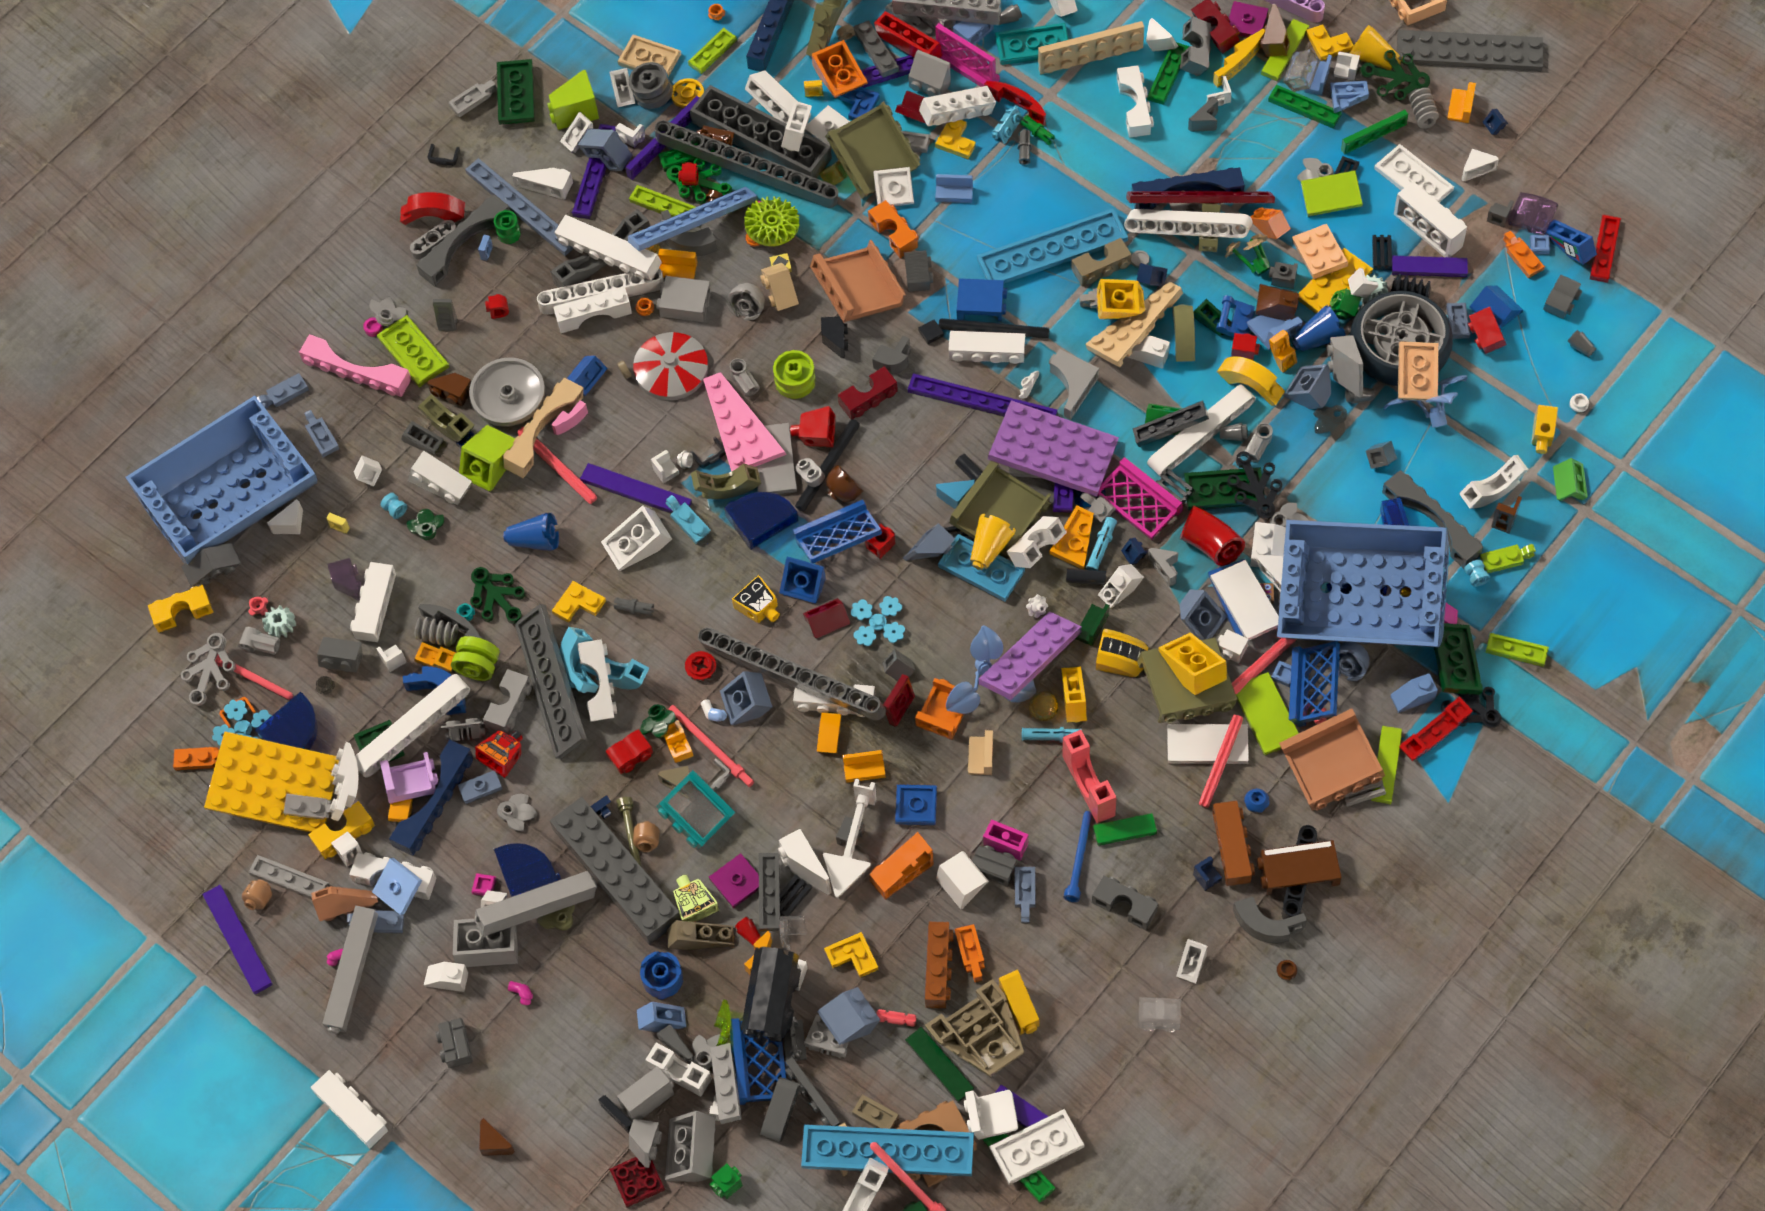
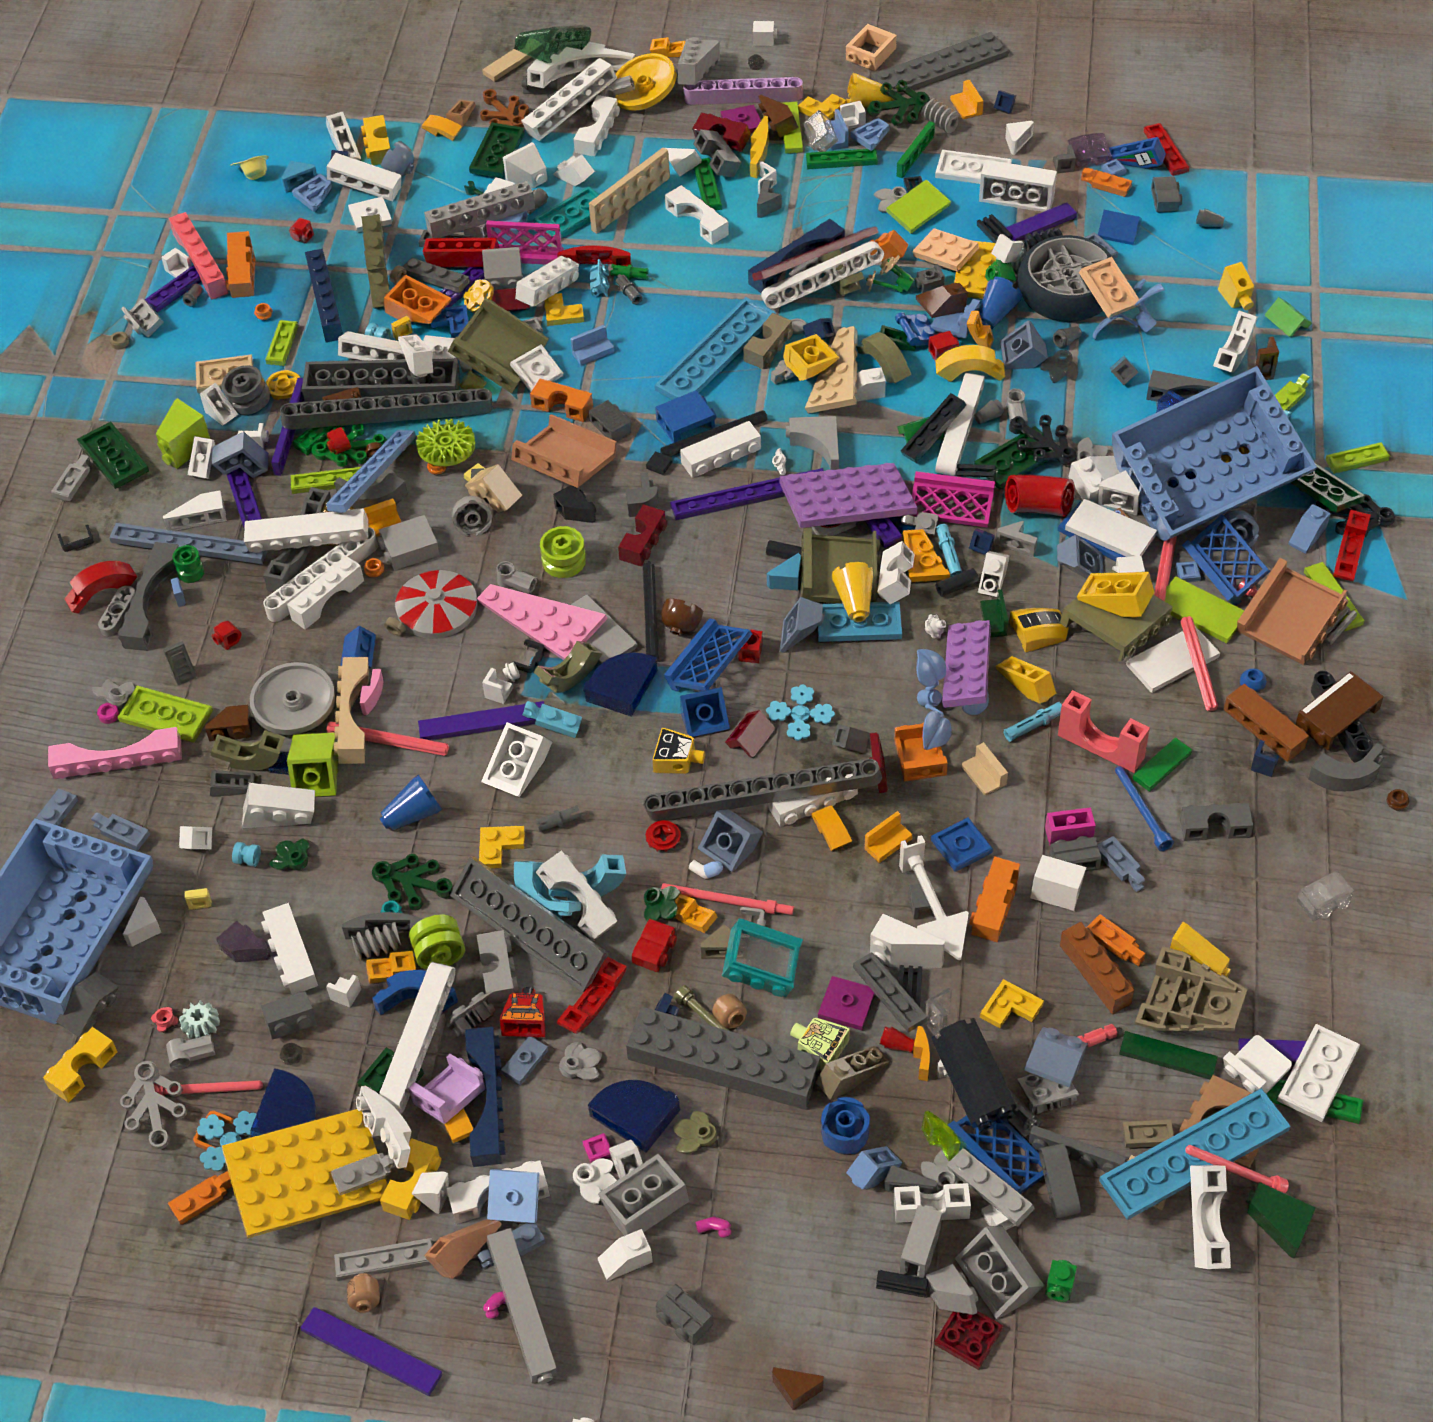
camera: 35 degrees left, 10 degrees down
light grey brick [474,871,597,937] -> none
red torso [790,406,836,447] -> none
light grey plate [796,458,825,487] -> none
clear yellow hair [1029,691,1058,722] -> none
white slope [1176,939,1208,983] -> none
light grey slope [1327,335,1363,397] -> none
red brick [1468,307,1507,354] -> none
white plate [1570,393,1589,412] -> none
none -> medium azure wheel [365,323,391,339]
none -> yellow wheel [463,279,494,313]
none -> red slope [557,956,627,1034]
none -> white plate [573,1158,617,1204]

